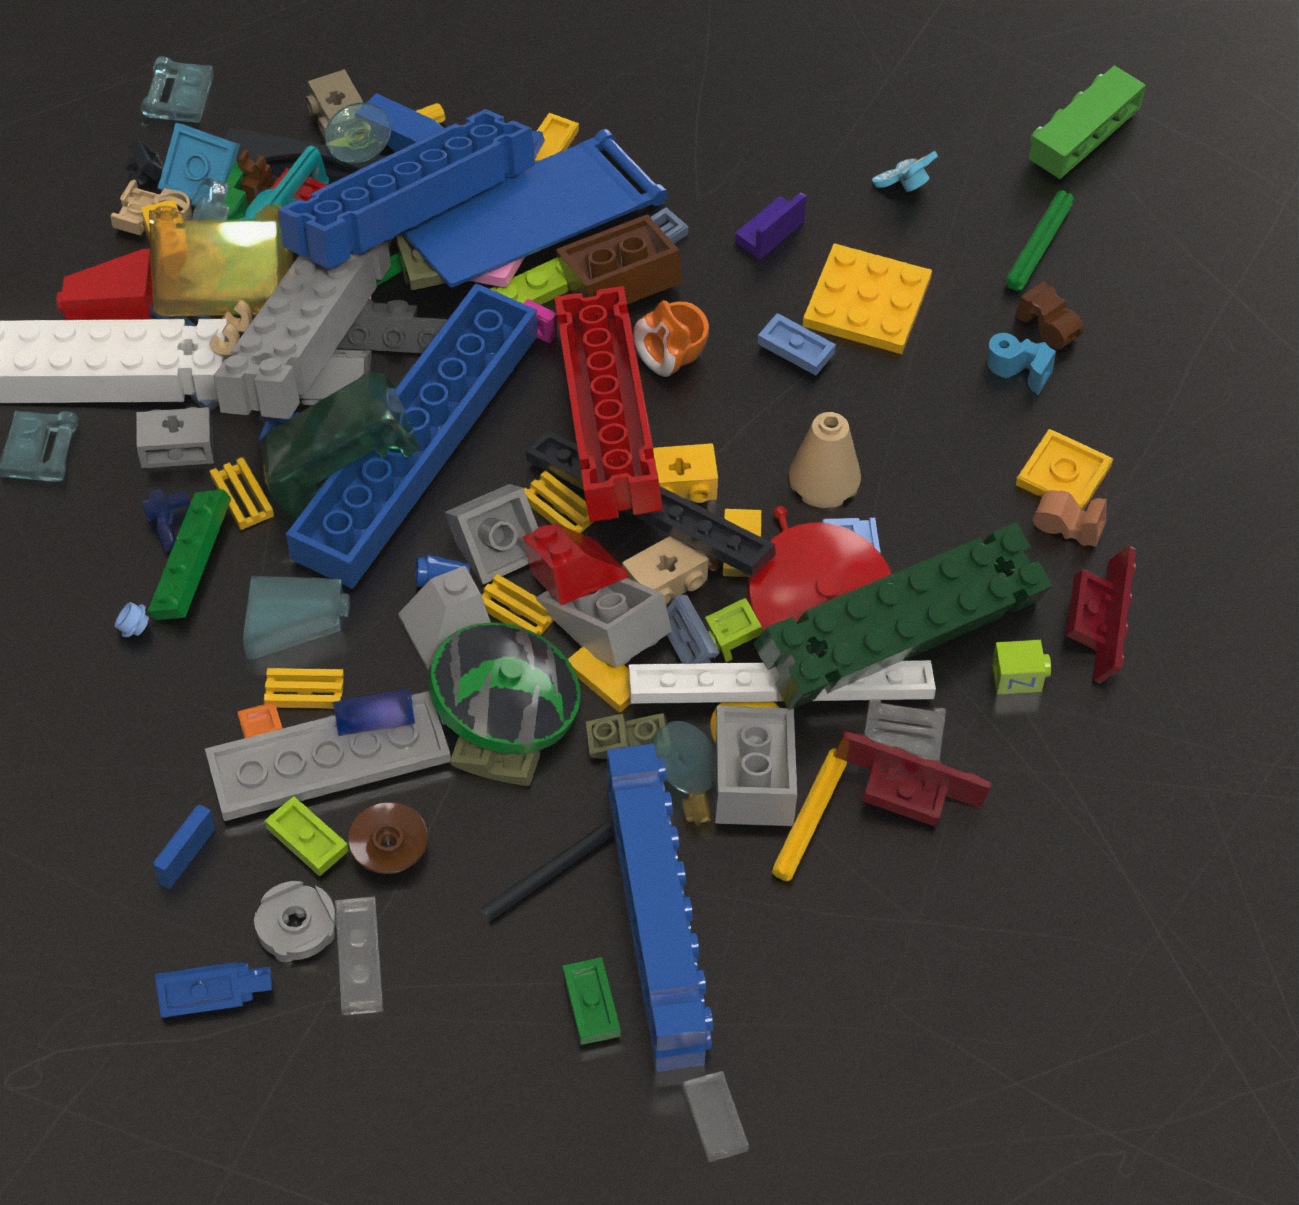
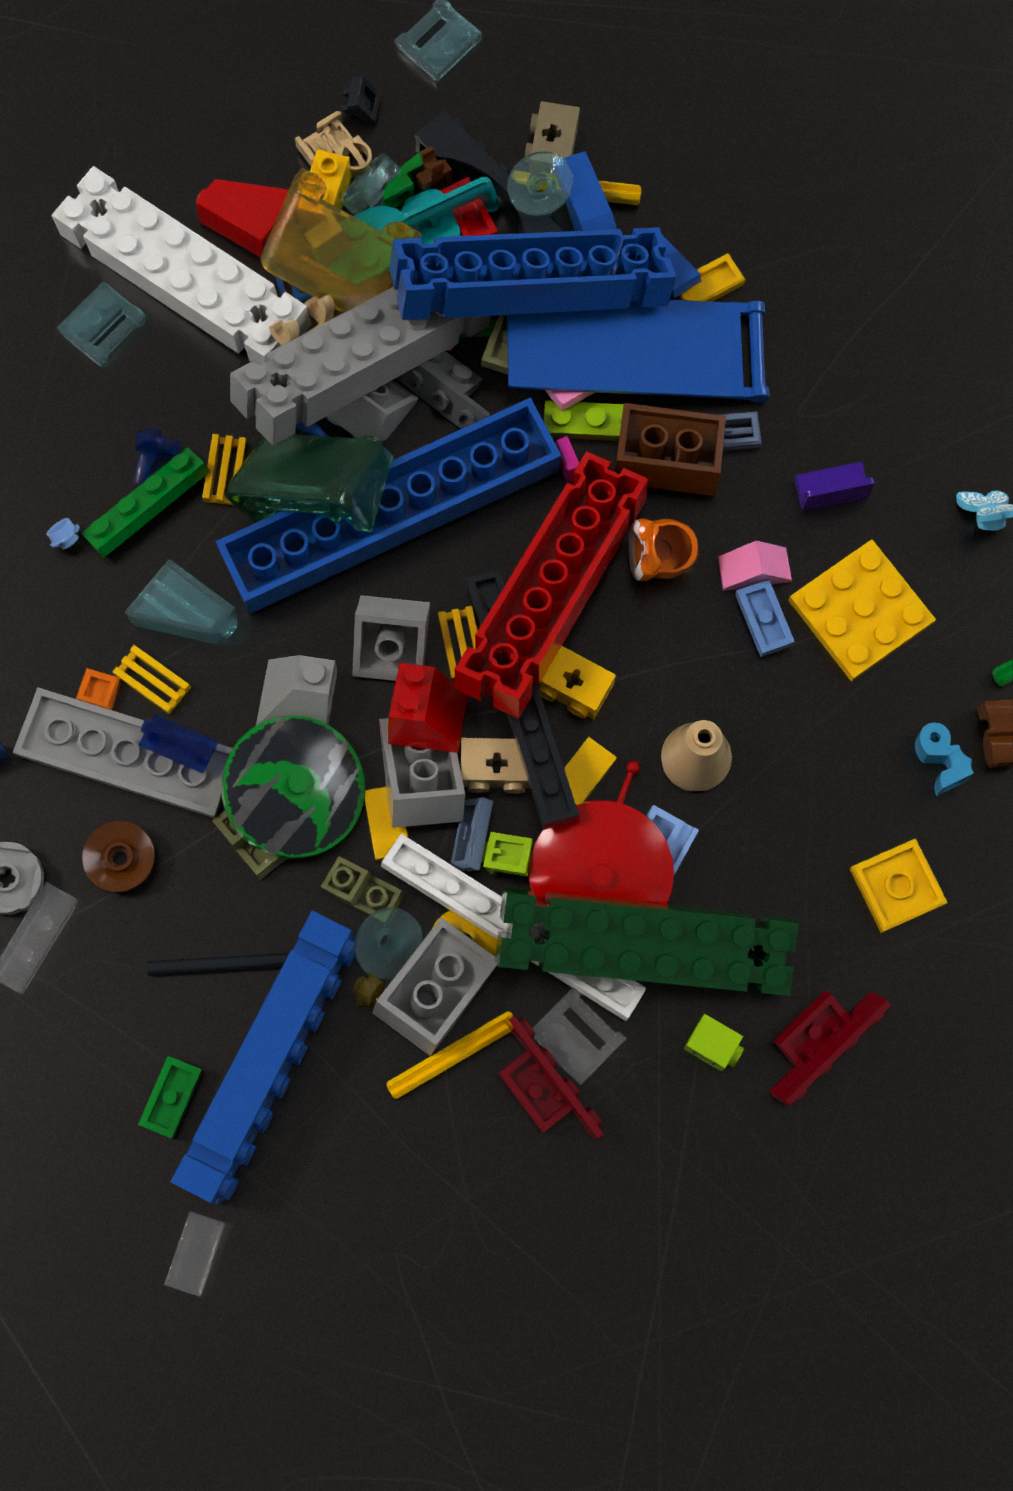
camera: 35 degrees right, 20 degrees up
light grey brick [137,407,214,468] -> none
dark azure tile [158,123,240,210] -> none
lime plate [265,796,349,876] -> none
blue cone [415,554,470,587] -> none
yellow tile [481,574,554,636] -> none
nougat leg [1033,490,1107,546] -> none
none -> bright pink slope [717,541,792,591]

